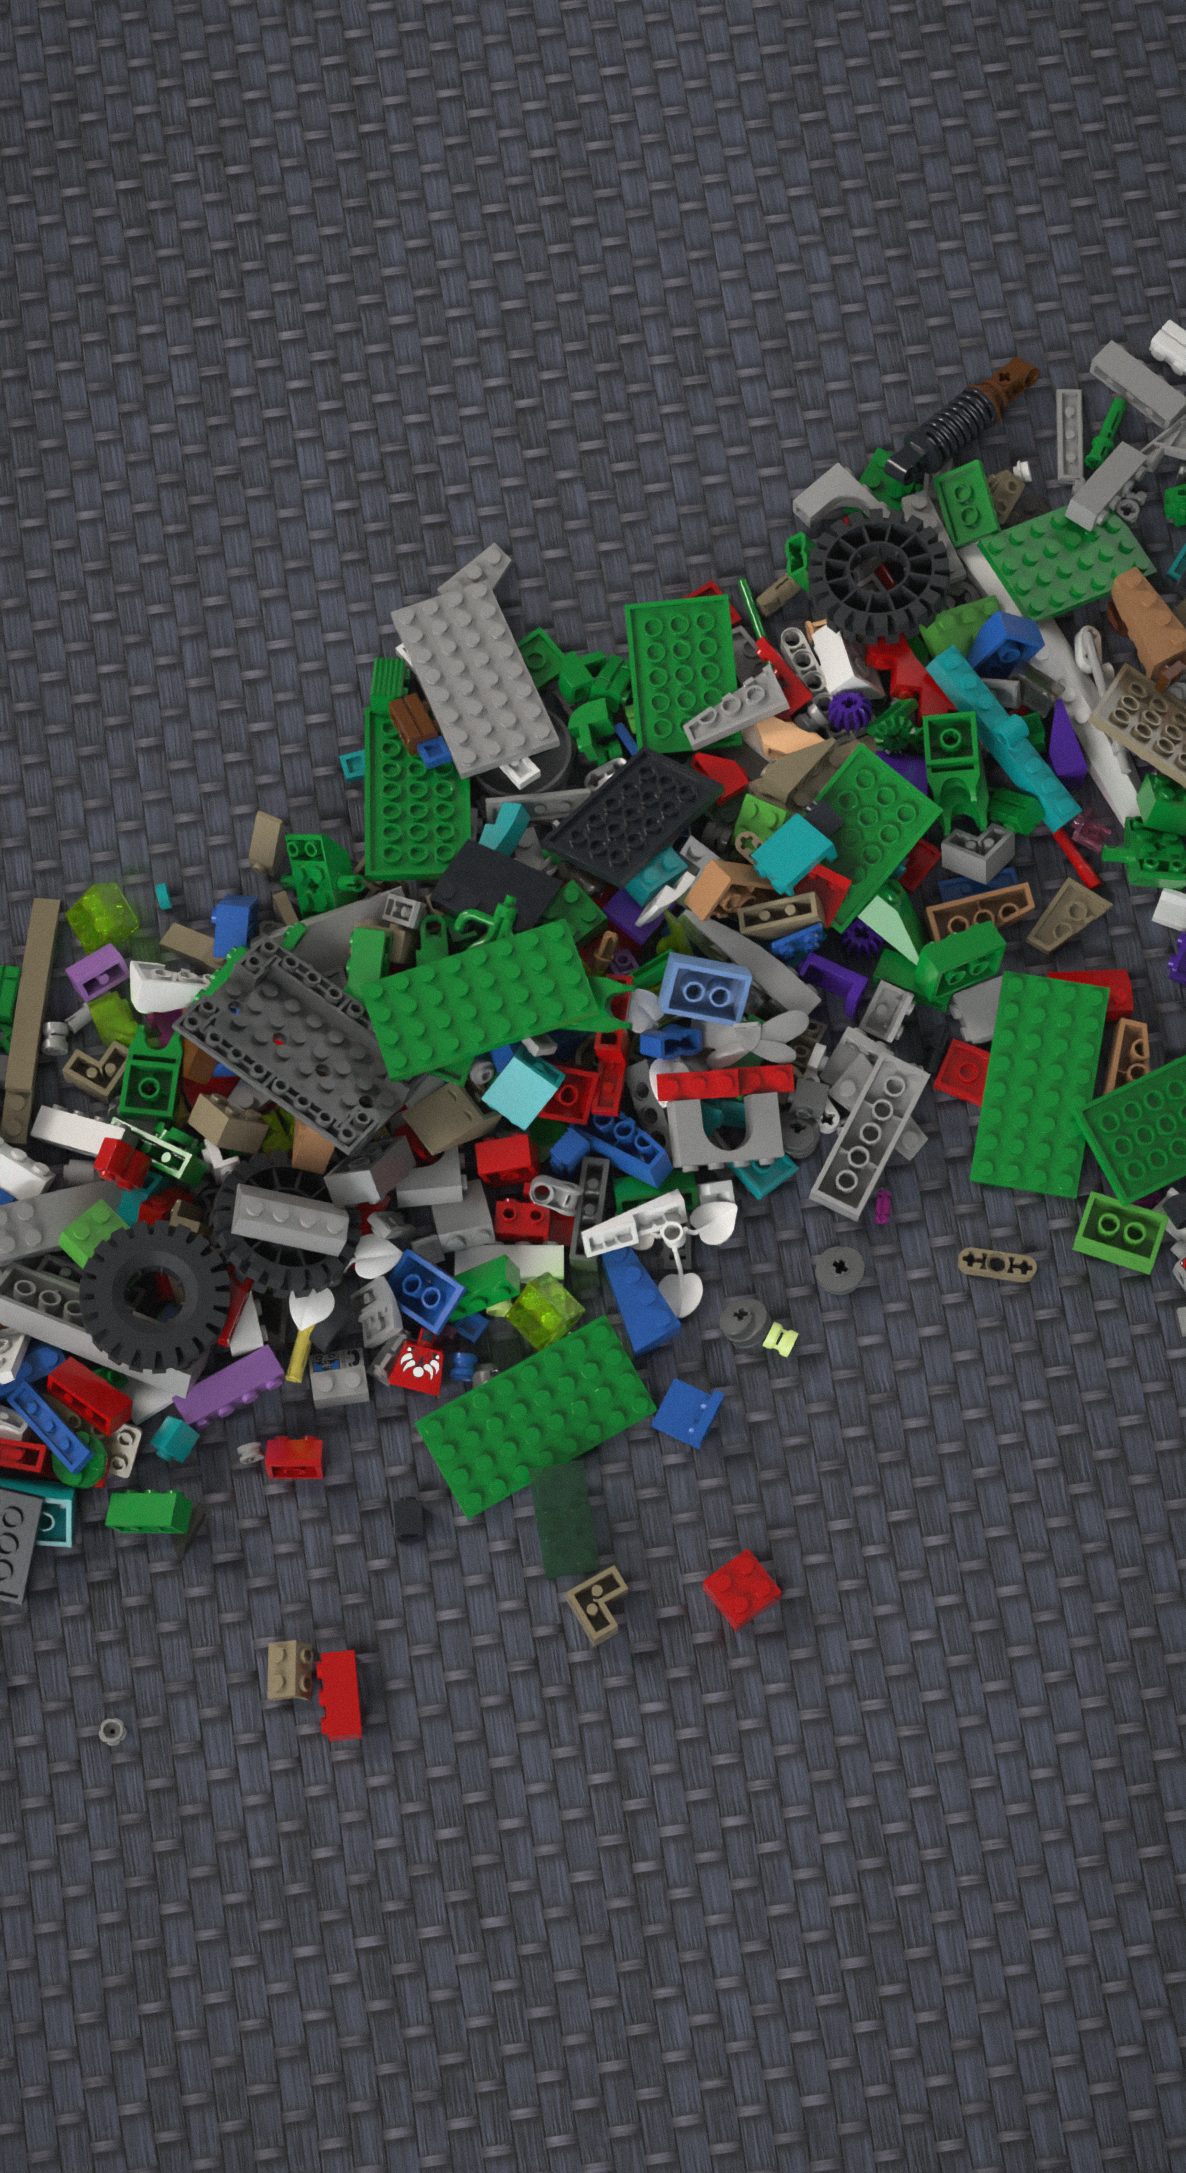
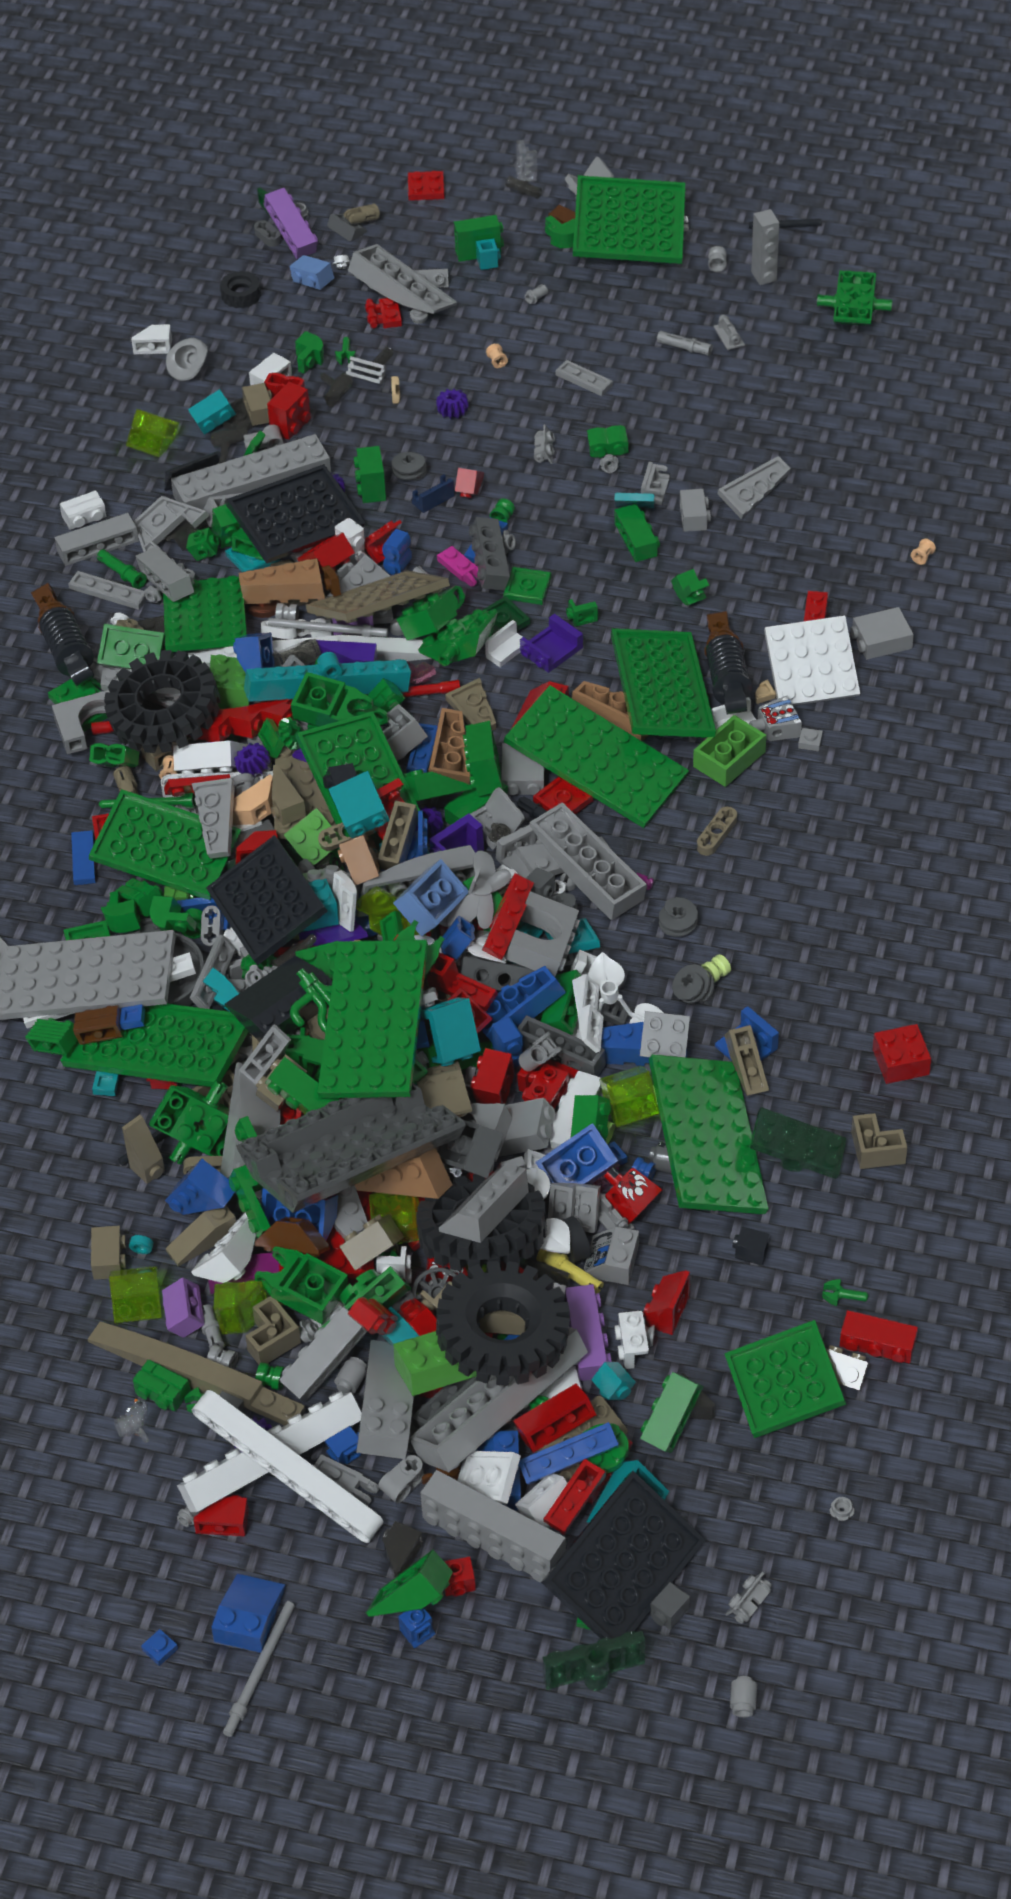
camera: 65 degrees left, 20 degrees down
none -> blue tile [71,830,96,885]
none -> dark tan brick [91,1226,126,1280]
none -> light grey plate [245,965,268,986]
none -> green wheel [255,1362,285,1391]
none -> light grey wheel [275,603,299,620]
none -> clear smoke plate [488,823,511,842]
none -> white bracket [614,1311,649,1369]
none -> light grey hinge [640,1011,690,1057]
none -> dark tan slope [724,1025,769,1096]
none -> green plate [724,1320,846,1438]
none -> green bar [822,1279,868,1306]

